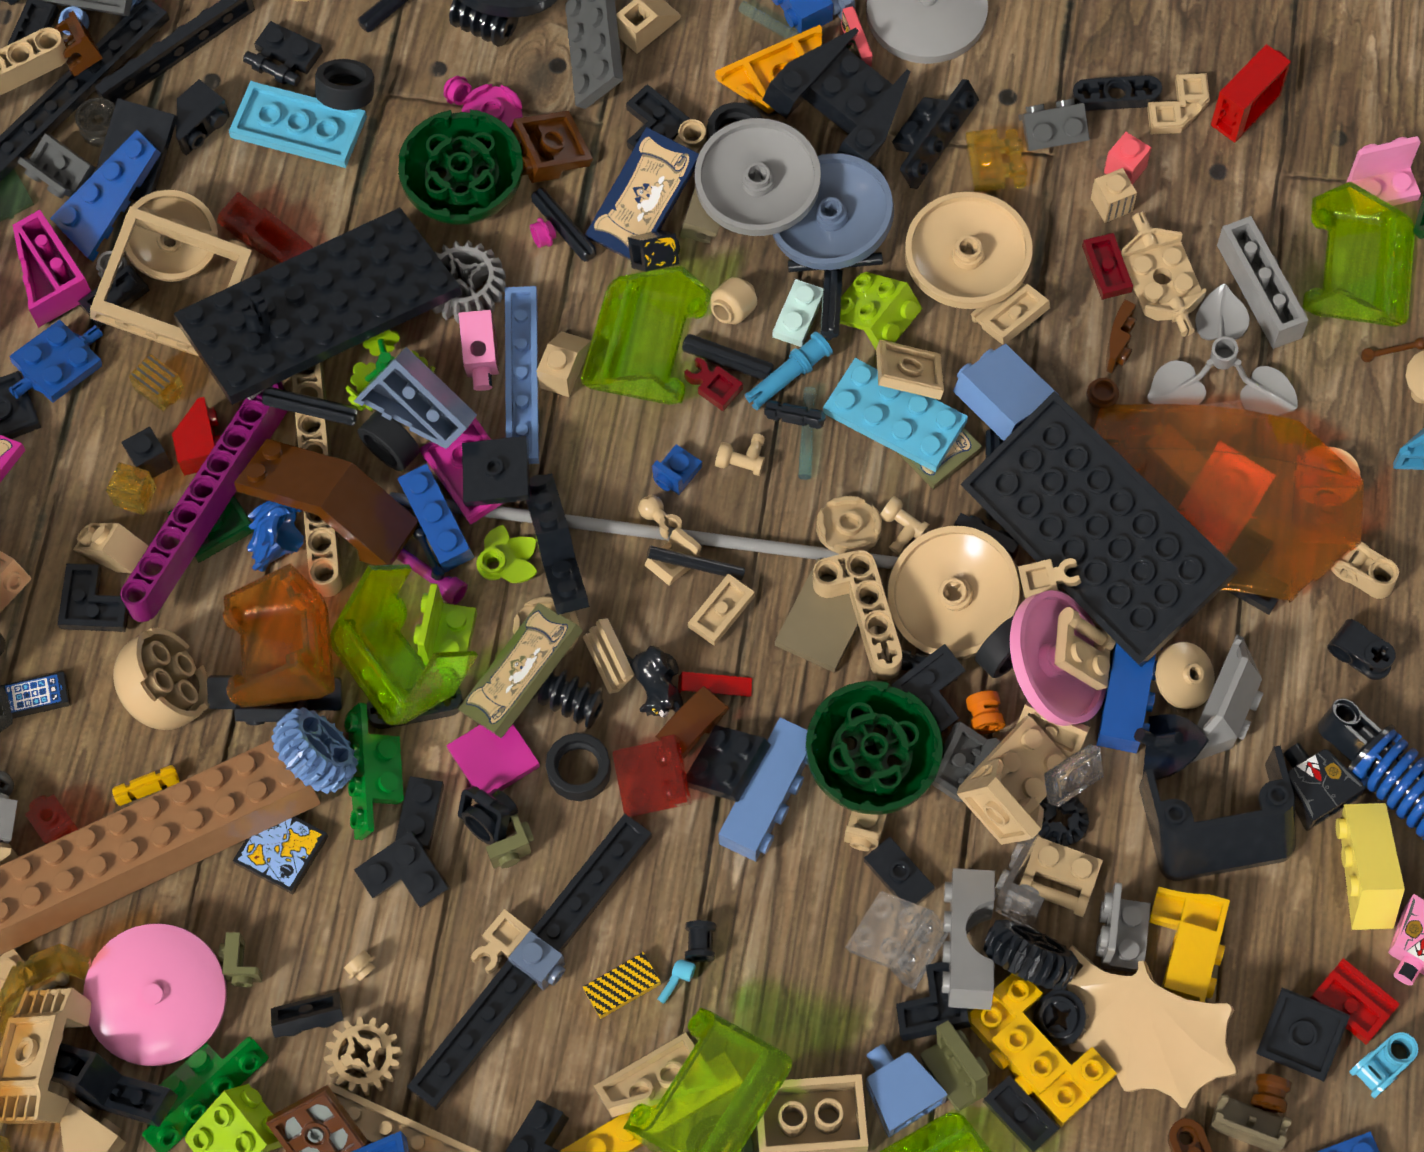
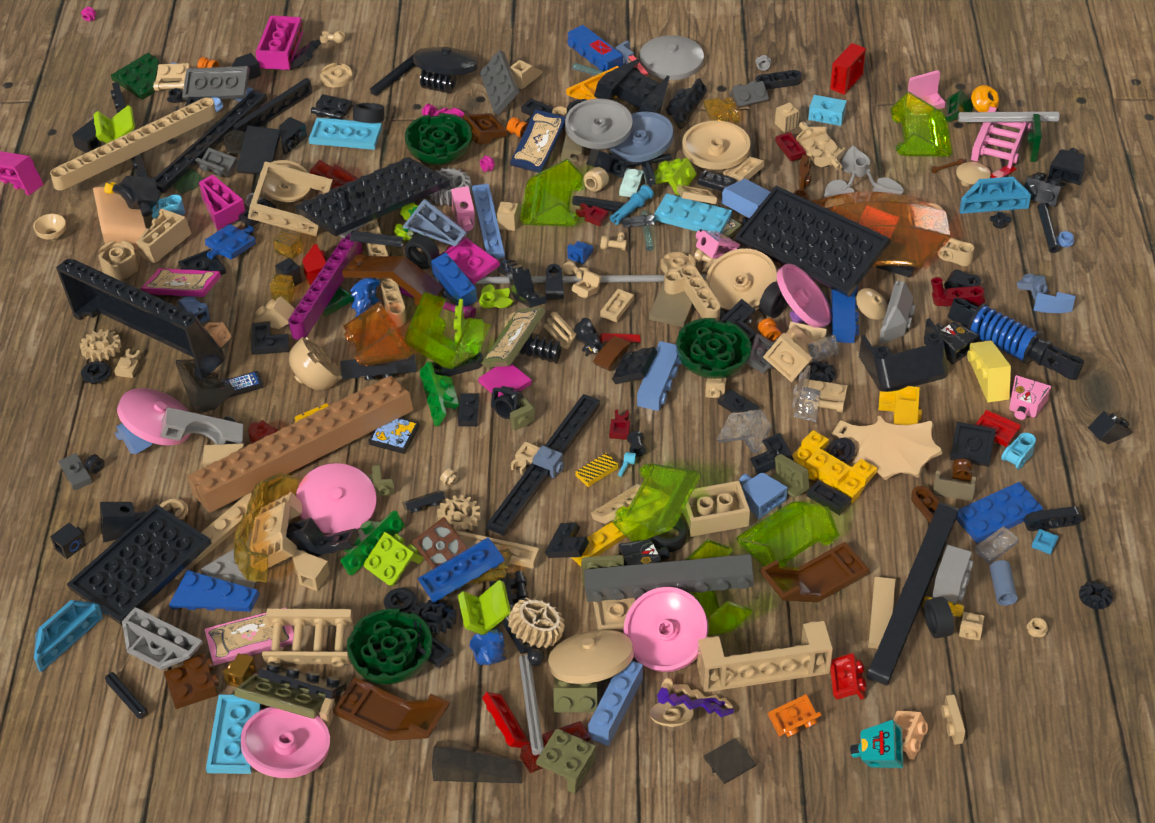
camera: 10 degrees left, 20 degrees down
blue wing [50,130,161,262] -> none
reddish brown hinge [54,11,102,77] -> none
medium blue gear [271,707,358,794] -> none
black plate [354,831,450,908] -> none
black plate [462,436,530,507] -> none
black axle [531,188,596,262] -> none
black tyre [545,732,611,801] -> none
clear red bracket [612,734,692,817] -> none
black brick [628,230,680,272] -> none
black bar [647,545,745,580] -> none
light grey arch [942,868,995,1010] -> none
black gear [983,919,1078,990] -> none
tan plate [1018,558,1081,599] -> none
tan plate [1054,607,1116,690] -> none
light grey bracket [1096,882,1151,973] -> none
coral brick [1104,132,1151,185] -> none
black shield [1134,714,1209,780] -> none
tan tile [1147,73,1210,134] -> none
light grey brick [1217,216,1308,349] -> none
none -> orange wheel [506,117,529,138]
none -> black piece [545,264,564,300]
none -> black slope [586,148,629,178]
none -> dark red plate [609,409,630,440]
none -> bright pink torso [696,229,740,259]
none -> black plate [697,170,736,192]
none -> light grey plate [755,55,771,71]
none -> medium azure brick [808,95,846,126]
none -> dark red beam [931,277,986,307]

